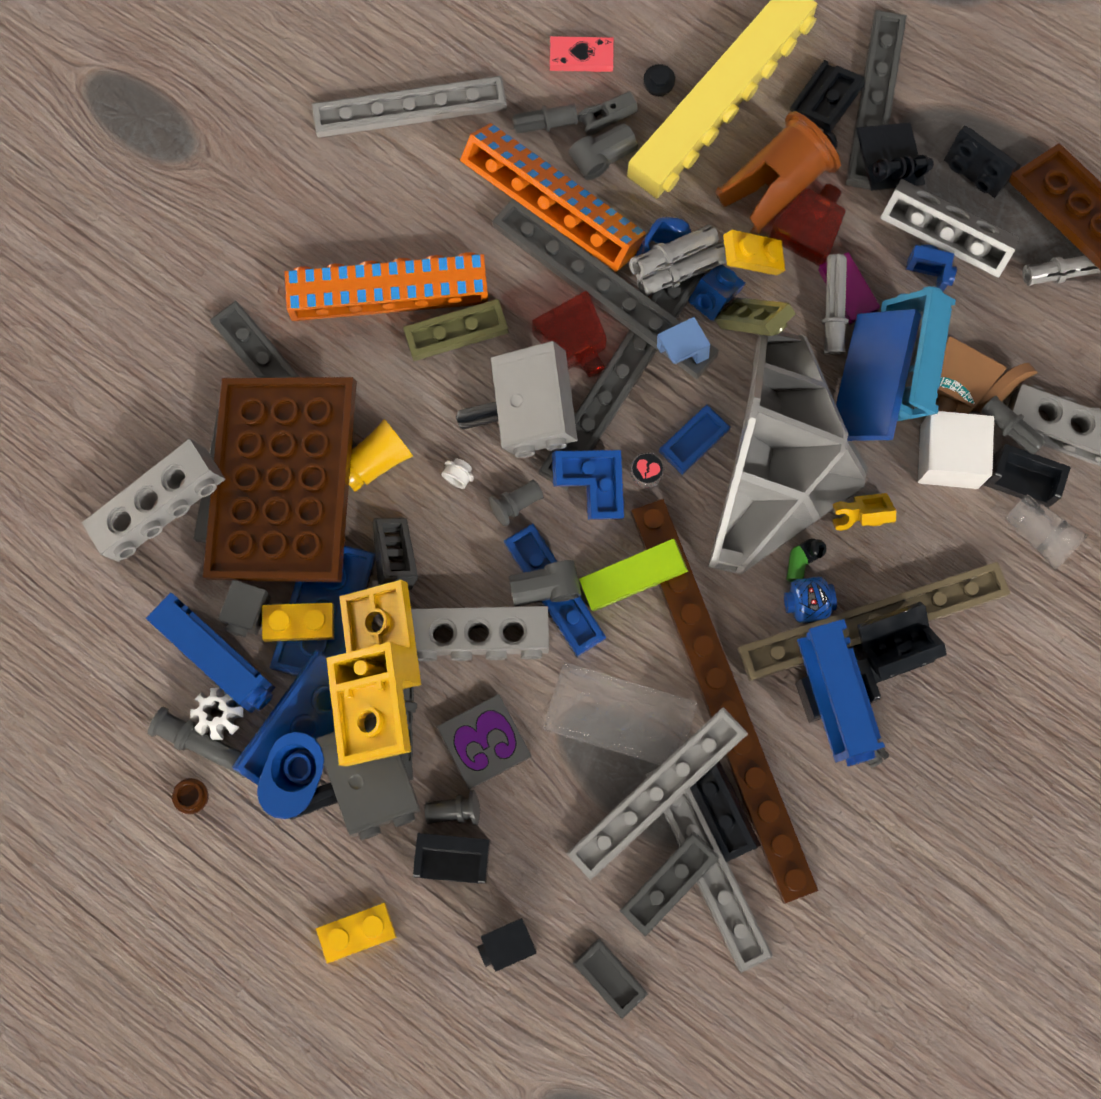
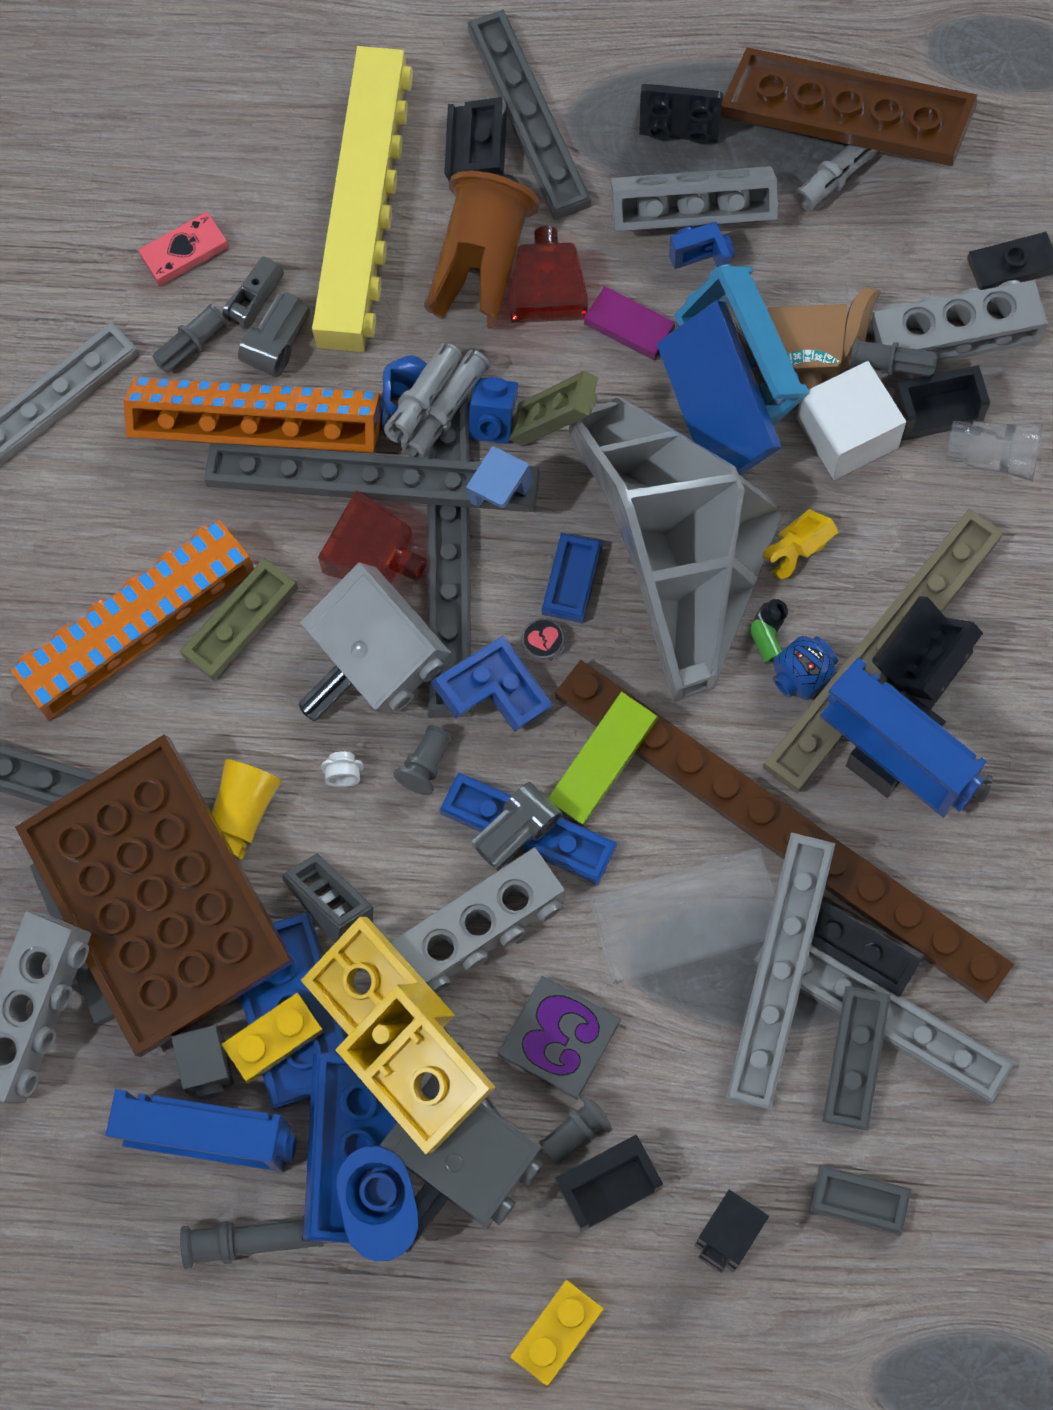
camera: 25 degrees left, 5 degrees down
reddish brown plate [172,778,209,814] -> none
white piece [190,687,243,740] -> none
black plate [643,64,675,97] -> none
yellow plate [723,230,786,276] -> none
light grey axle [822,254,849,355] -> none
black hinge [856,123,934,191] -> none

